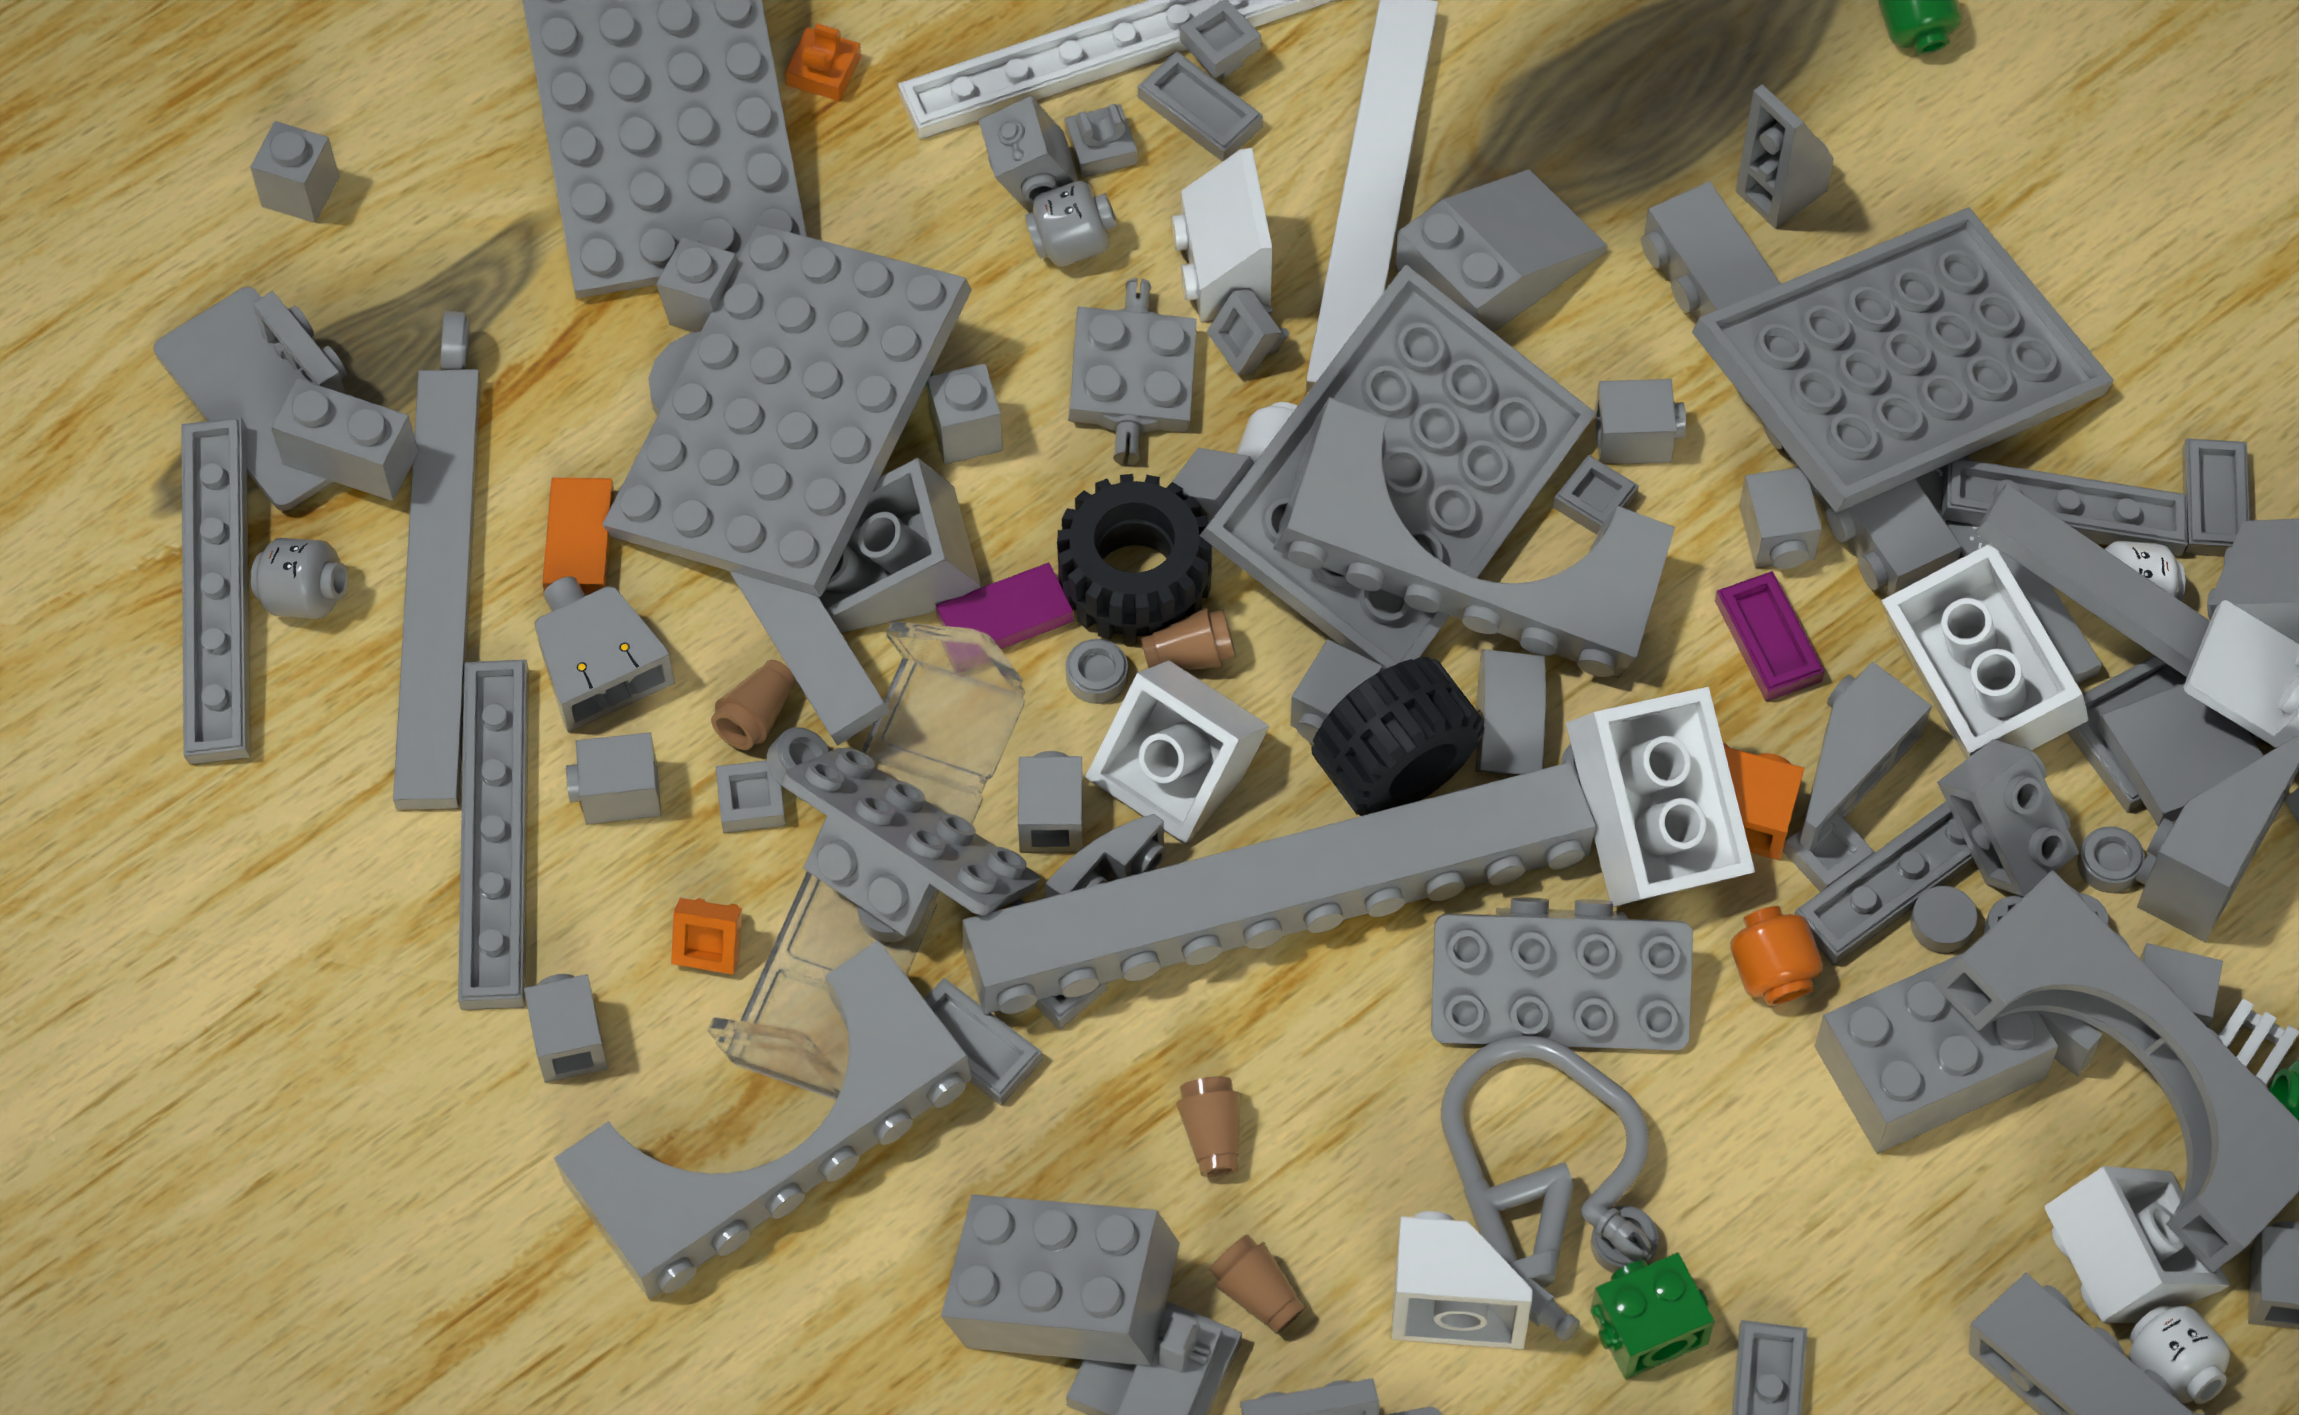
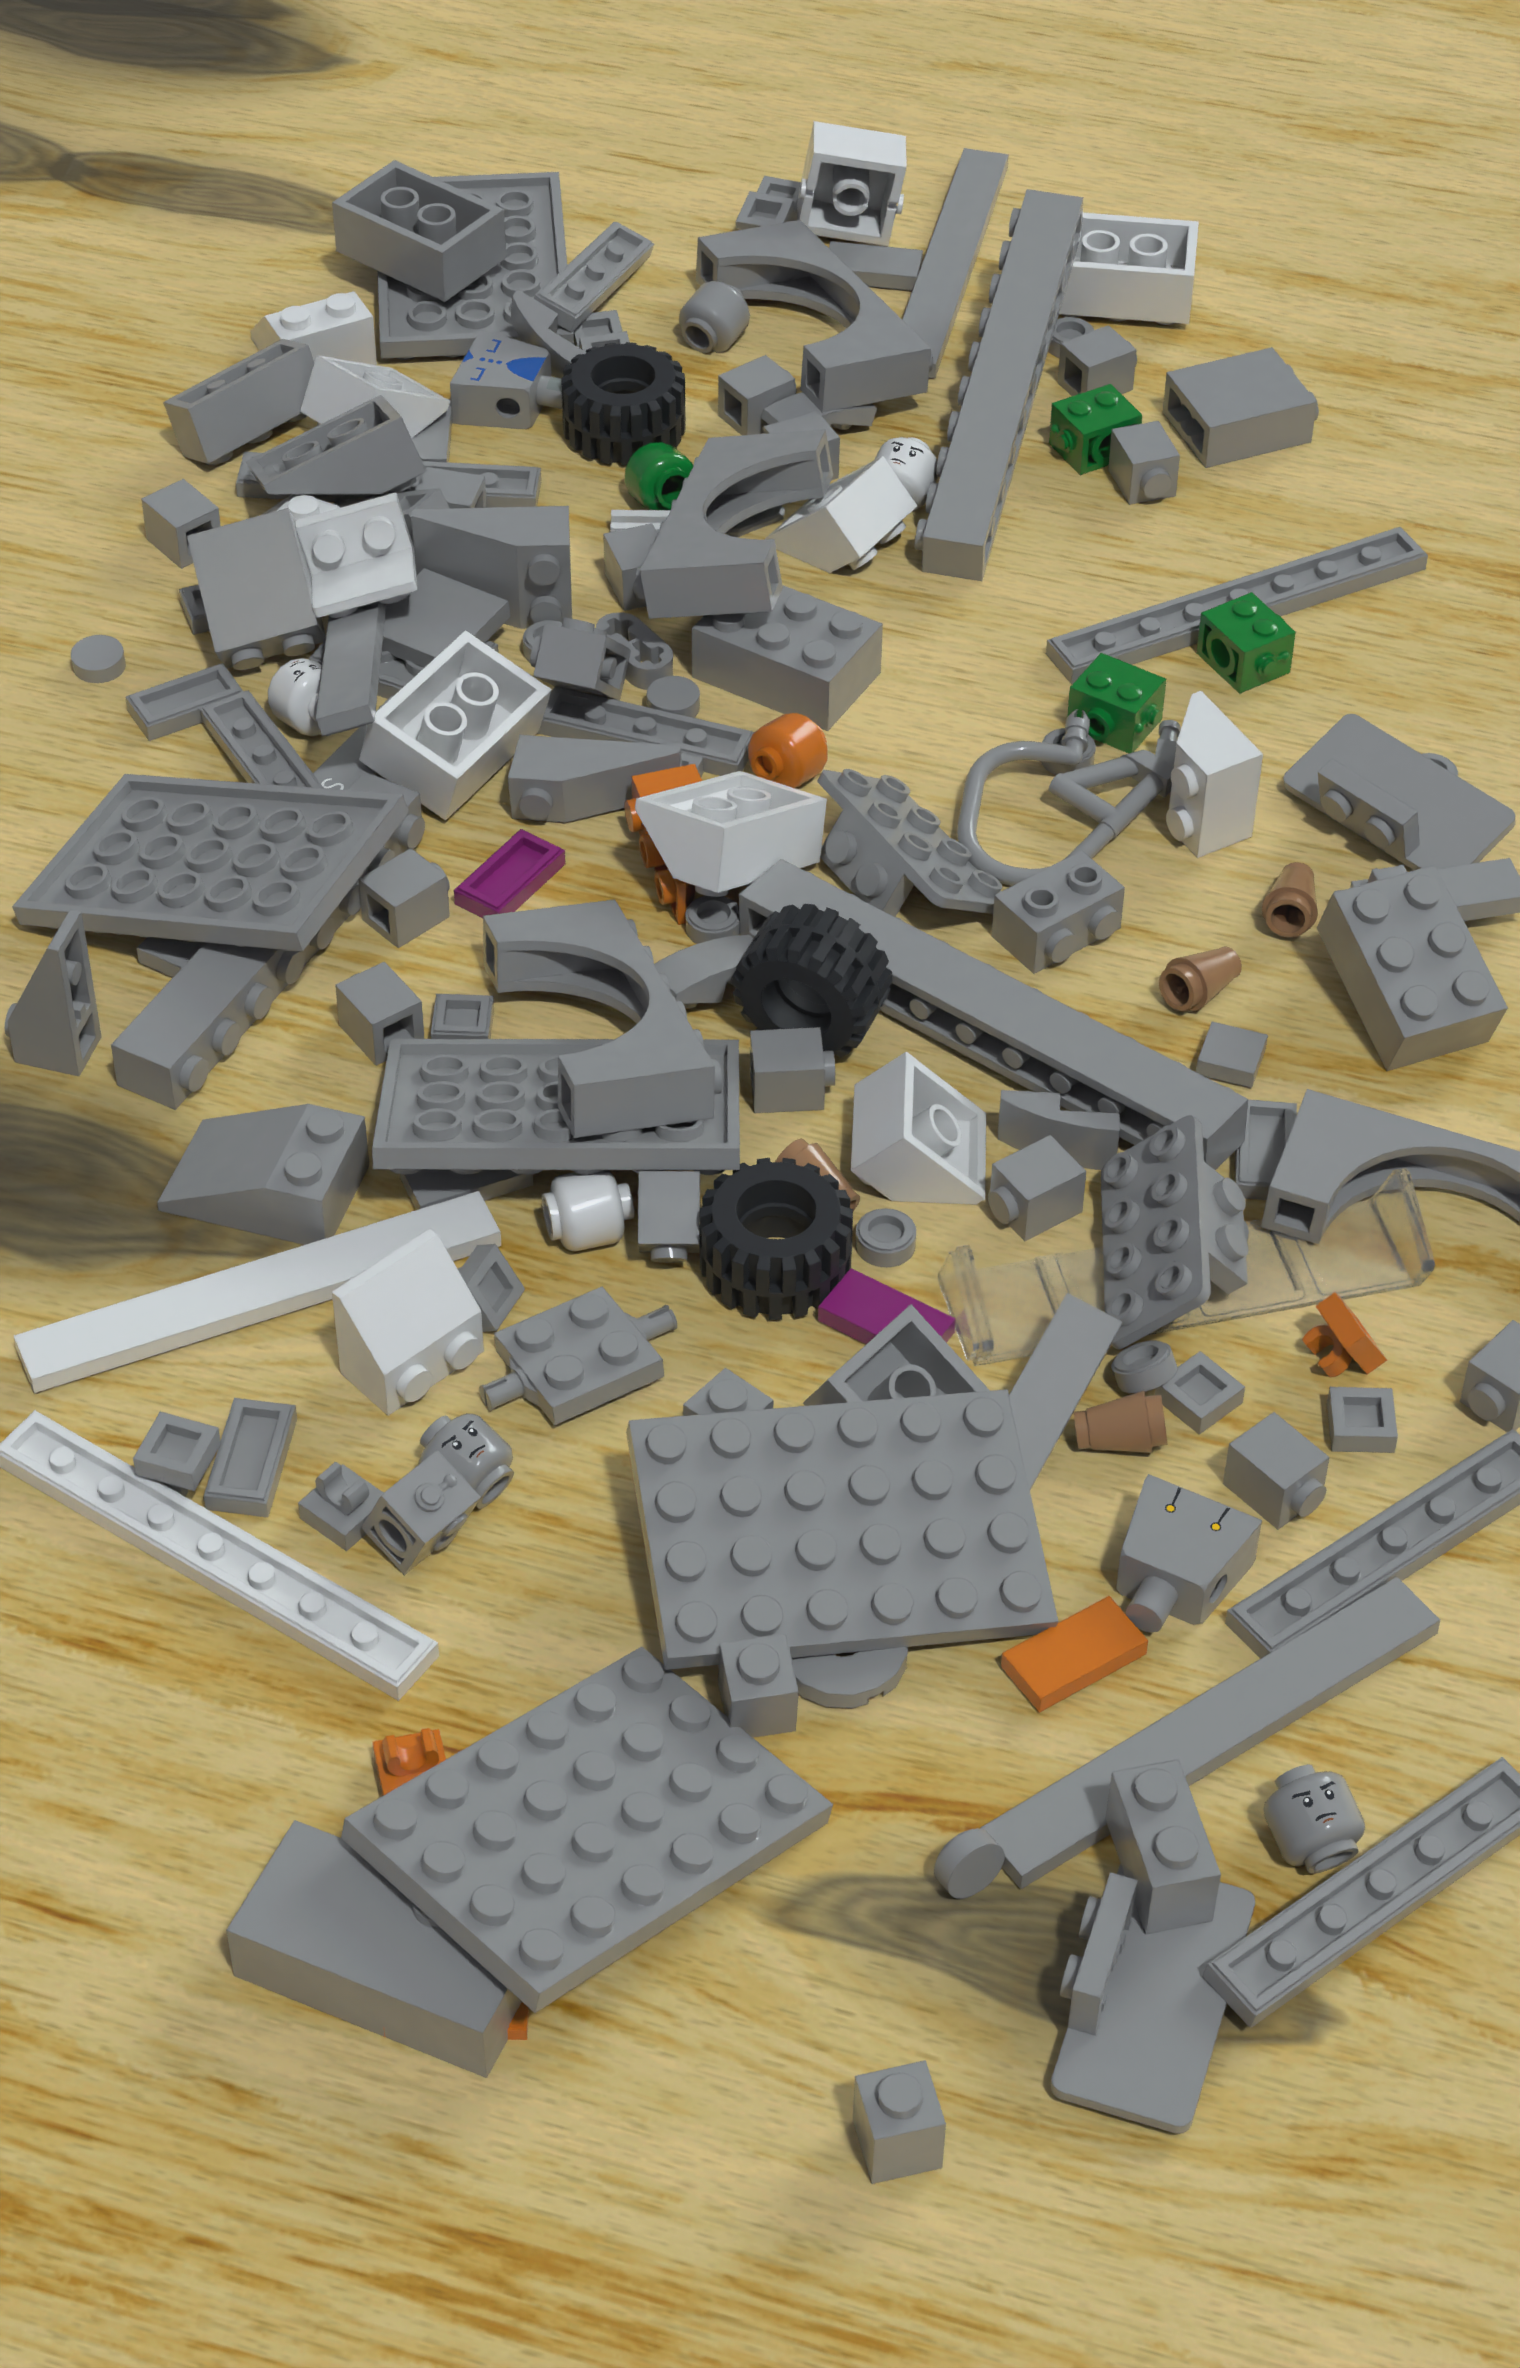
camera: 125 degrees left, 15 degrees down
none -> light grey brick [992,850,1125,974]
none -> light grey tile [1196,1021,1268,1088]
none -> light grey tile [1327,1387,1398,1453]

